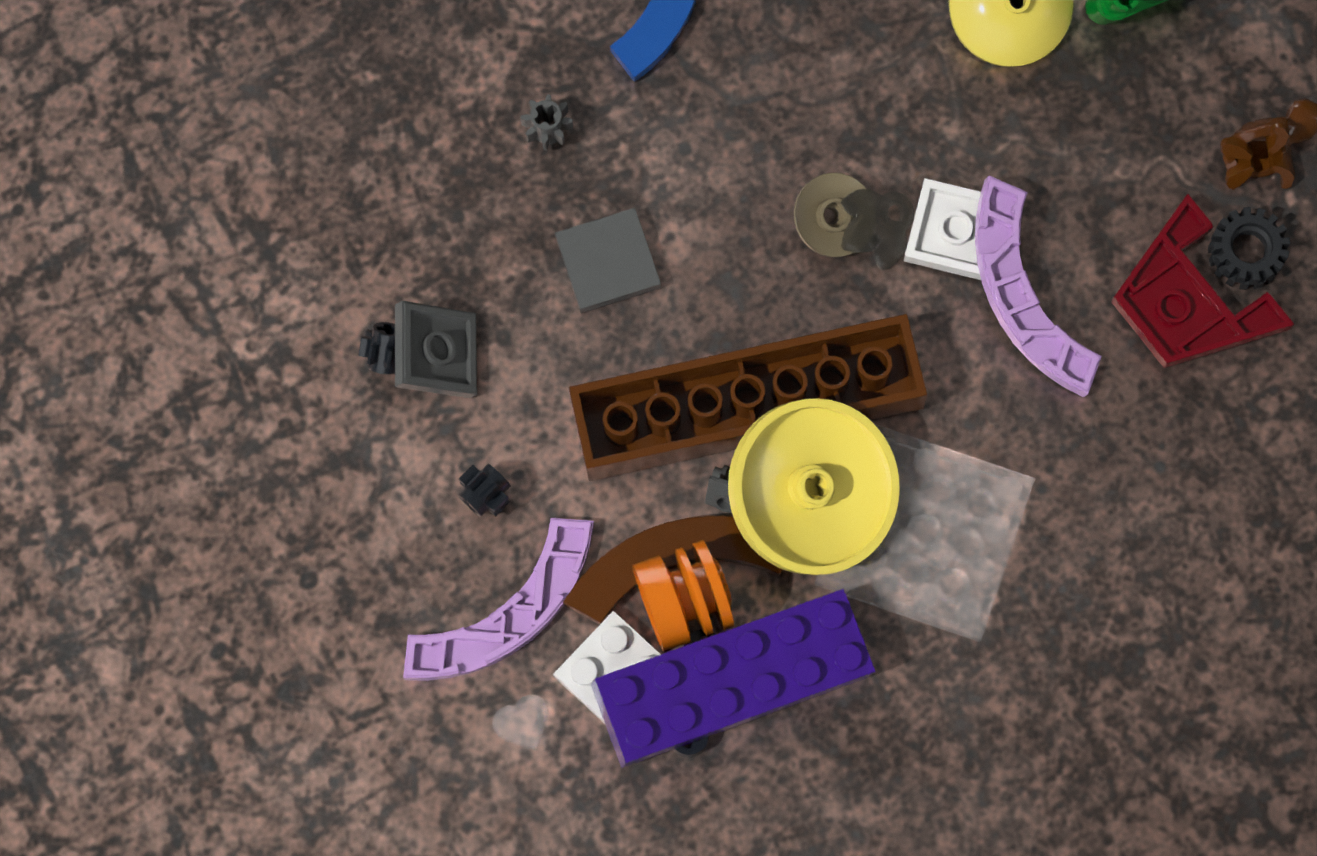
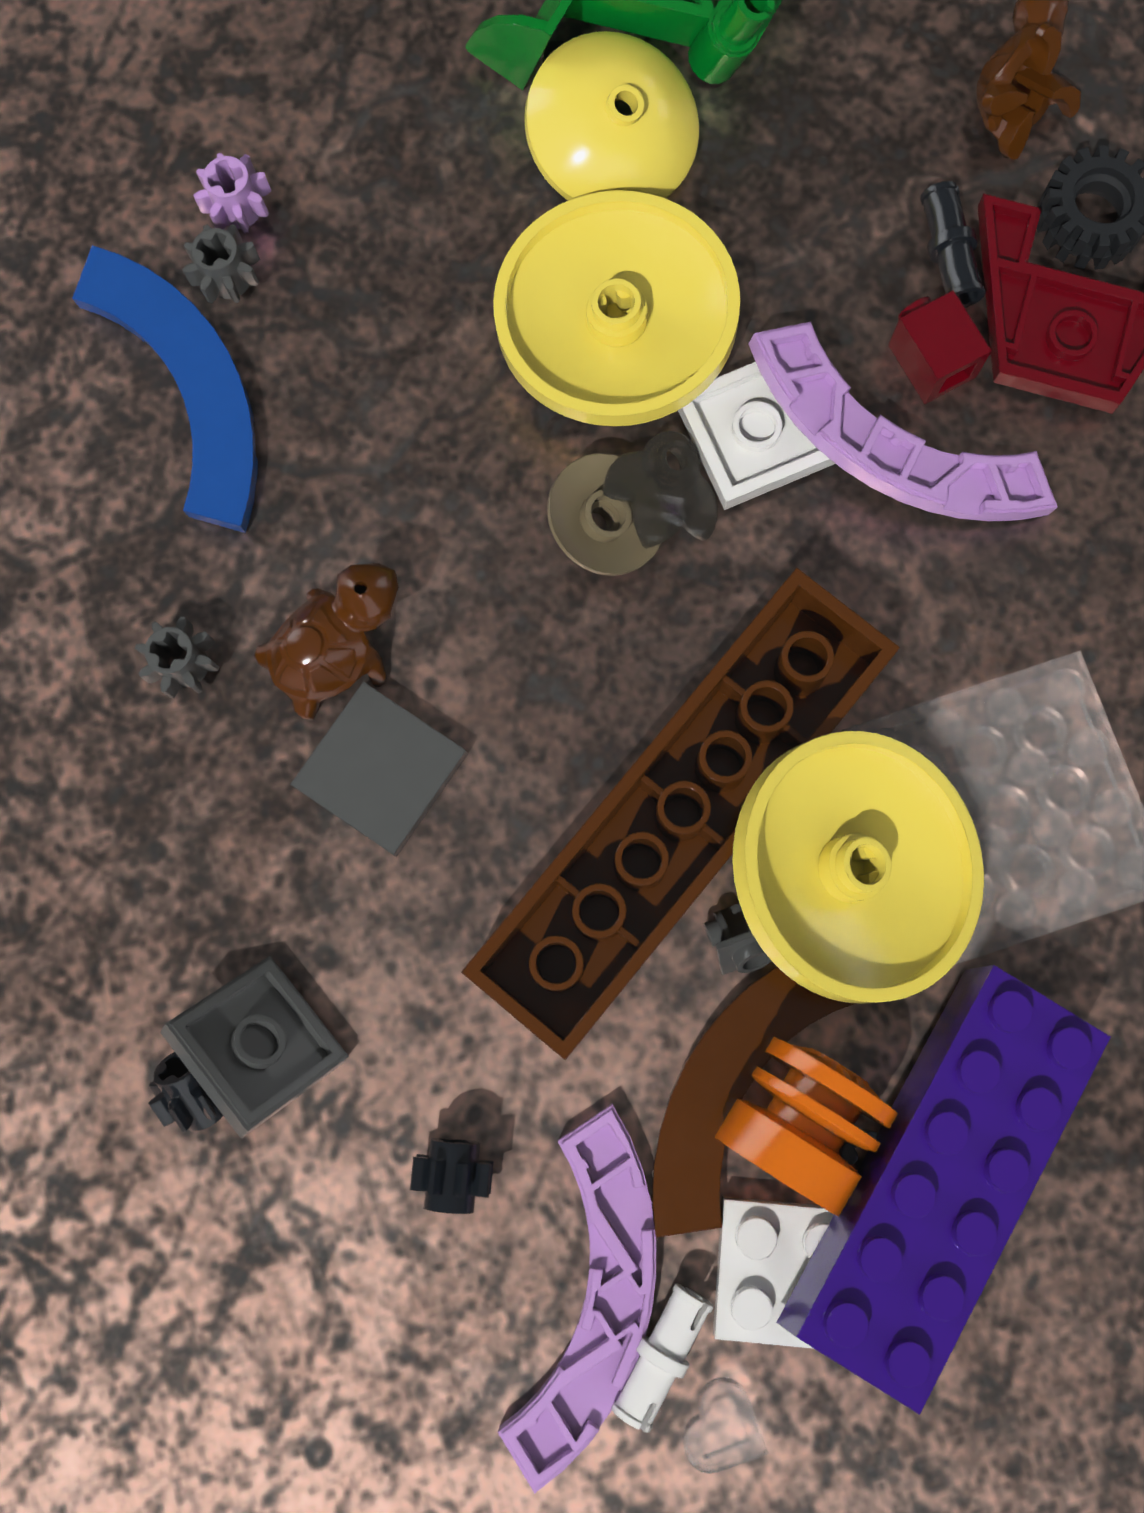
camera: 35 degrees left, 5 degrees up
none -> reddish brown animal [254,563,399,720]
none -> light yellow dish [493,190,740,426]
none -> white pin [611,1283,714,1433]
none -> dark red brick [888,290,992,404]
none -> black pin [920,181,986,308]

